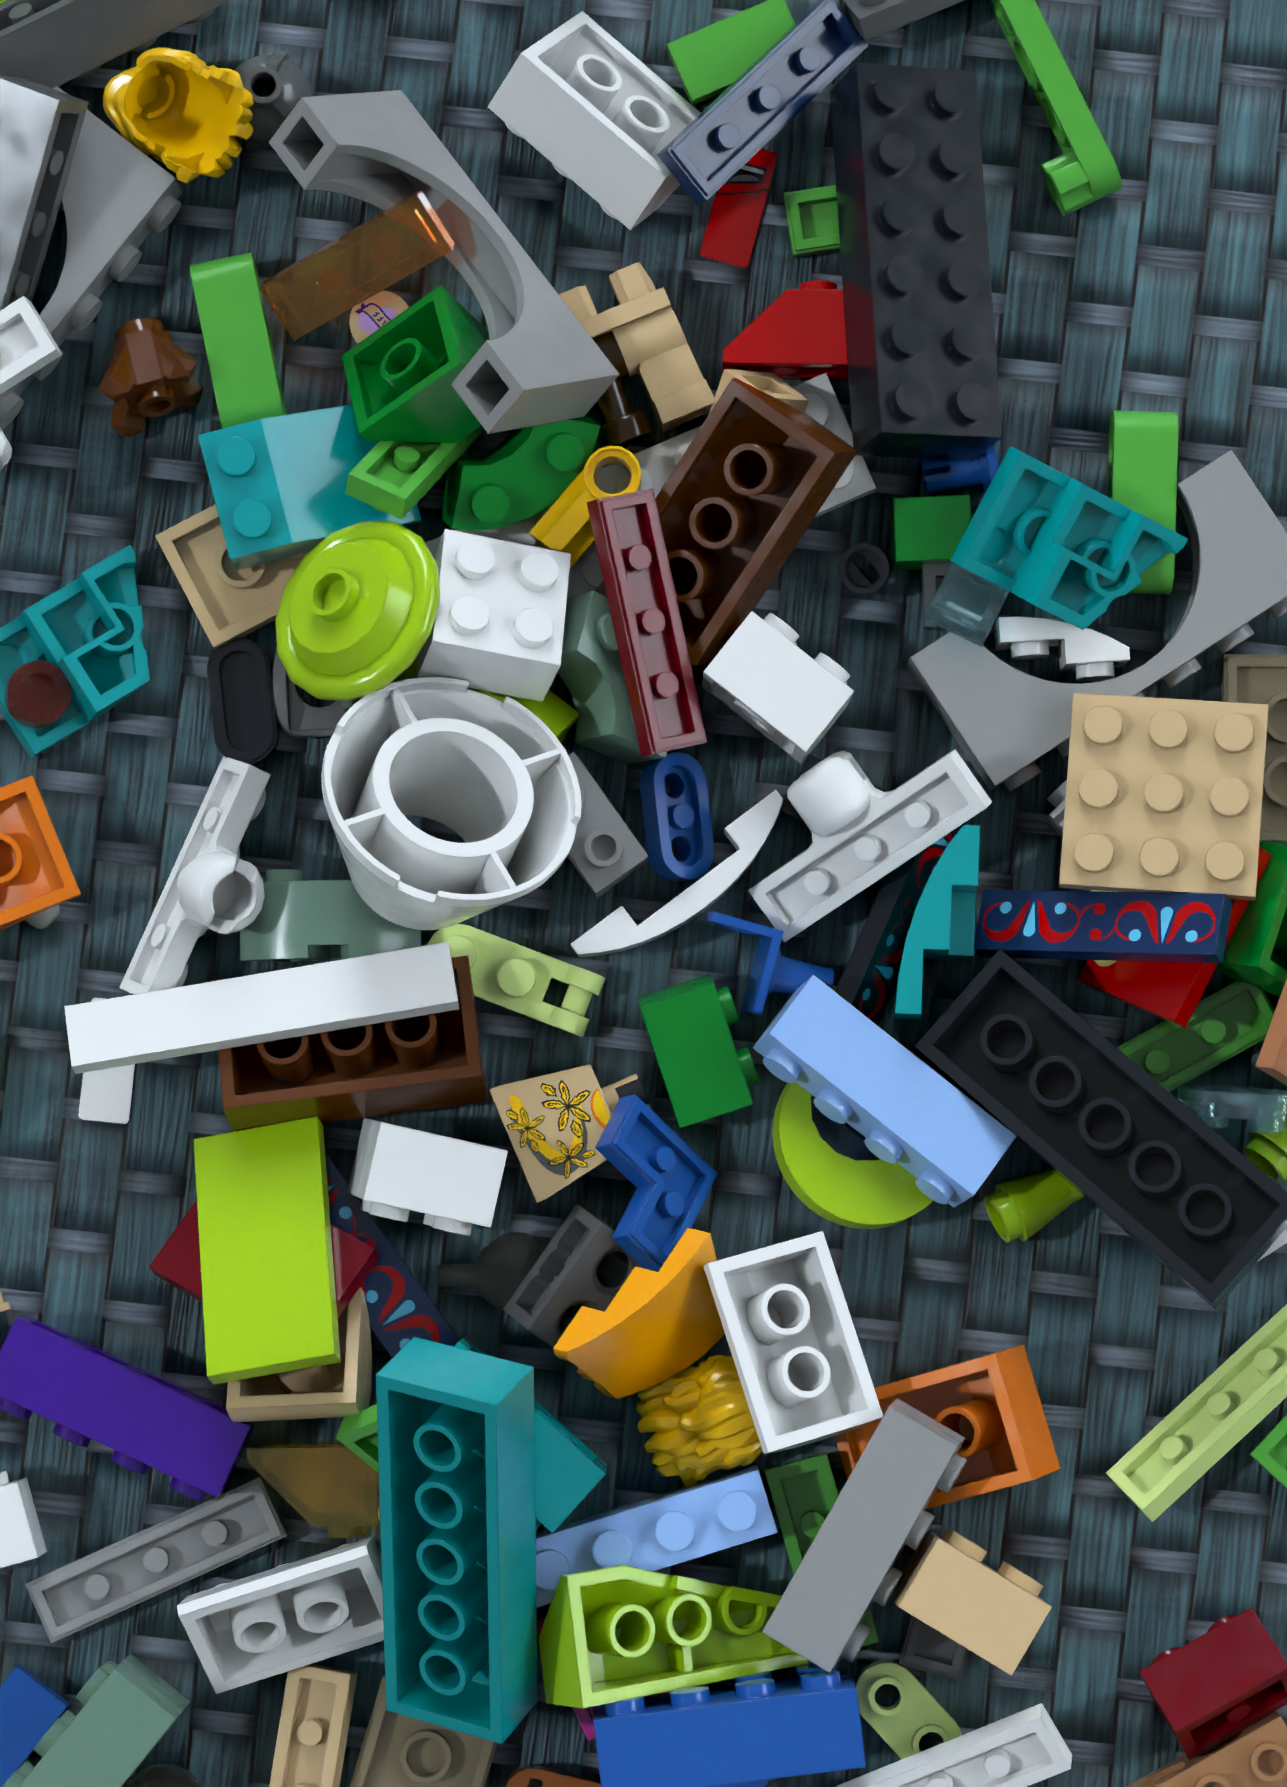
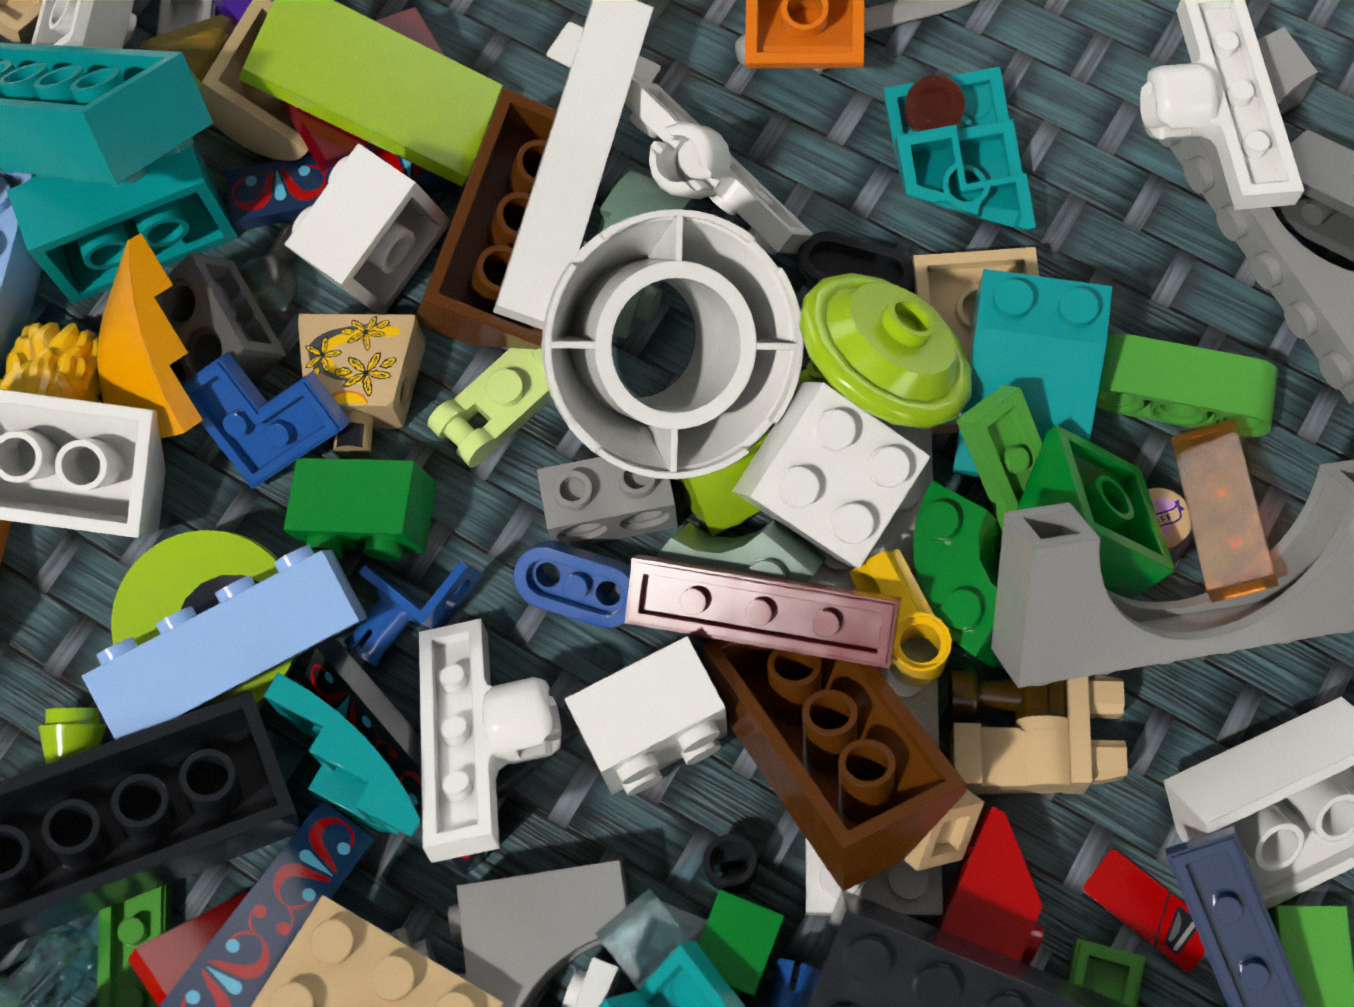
camera: 120 degrees right, 15 degrees down
reddish brown rock [98,318,203,437] -> none
white slope [571,790,783,957] -> none

